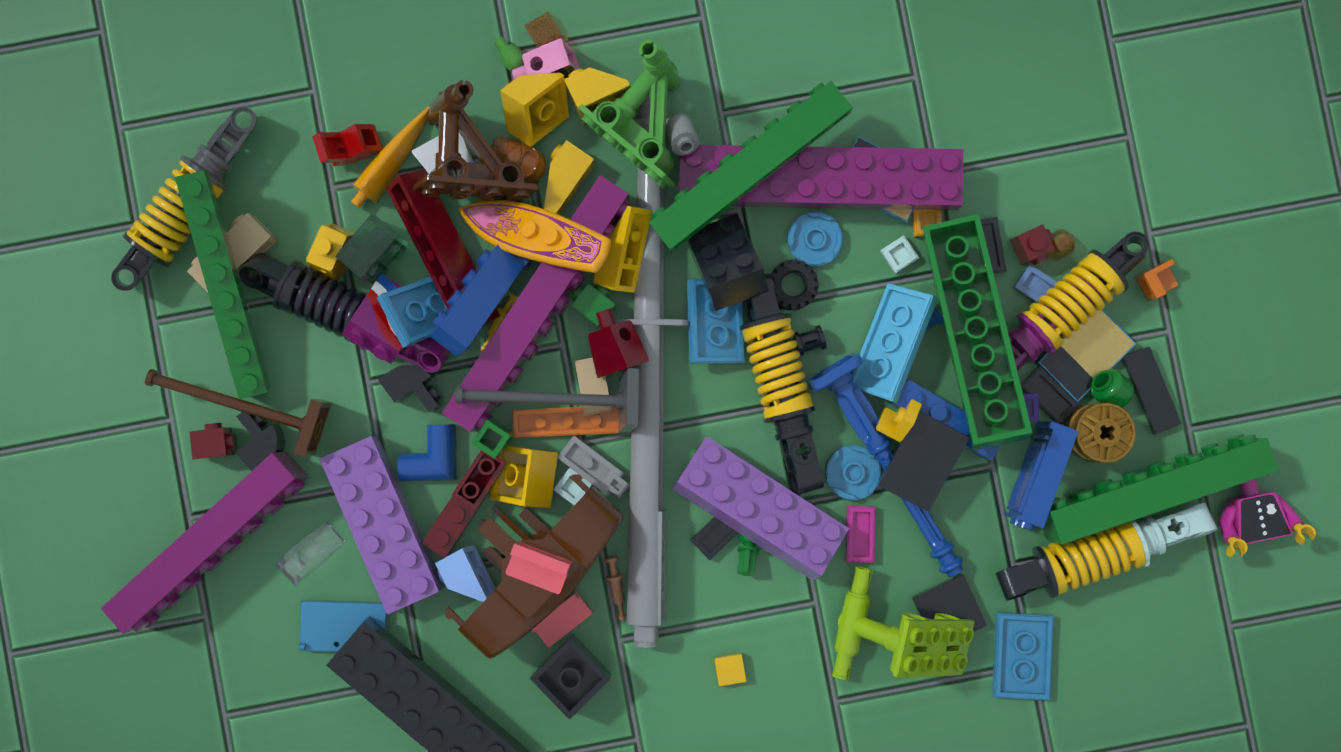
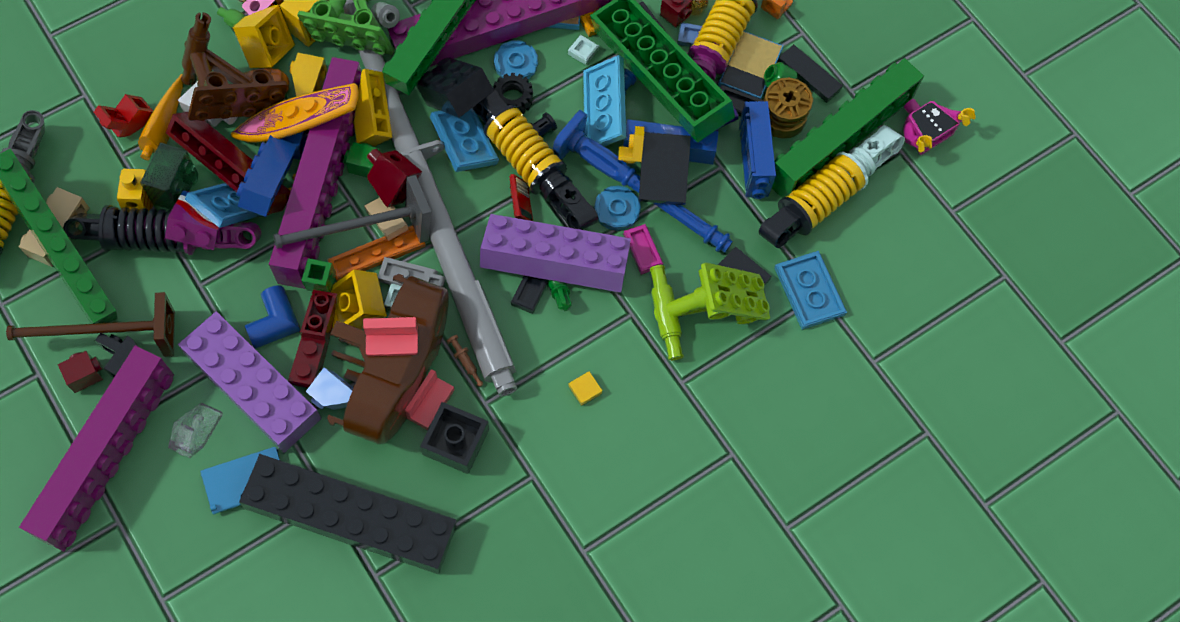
camera: 30 degrees left, 20 degrees down
black brick [378,365,442,412] -> none
none -> slope [509,174,533,221]

